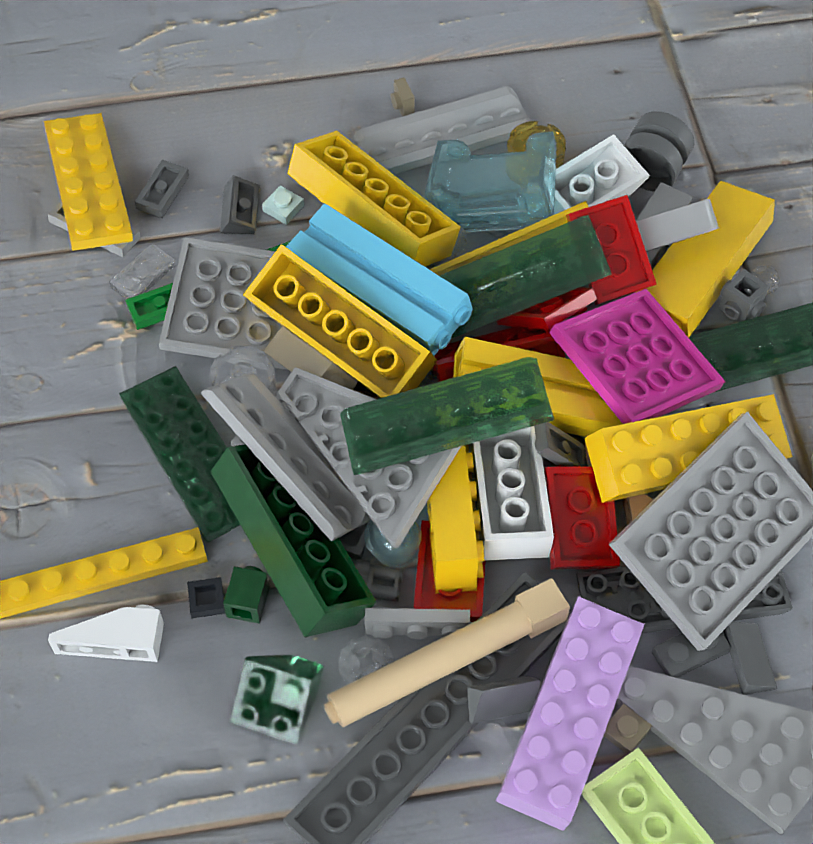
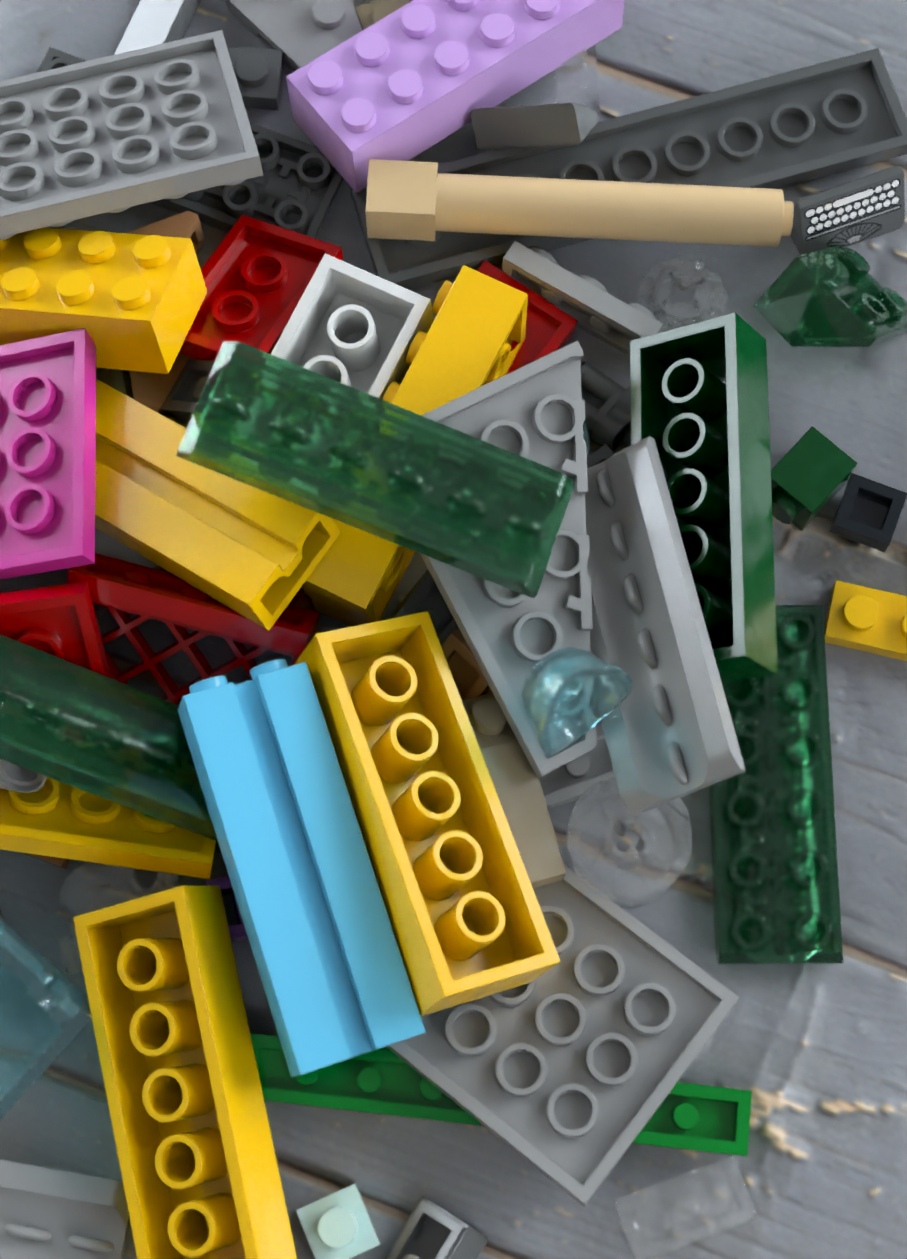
camera: 150 degrees left, 15 degrees up
none -> clear light blue helmet [521,647,633,755]
none -> slope [791,165,905,260]

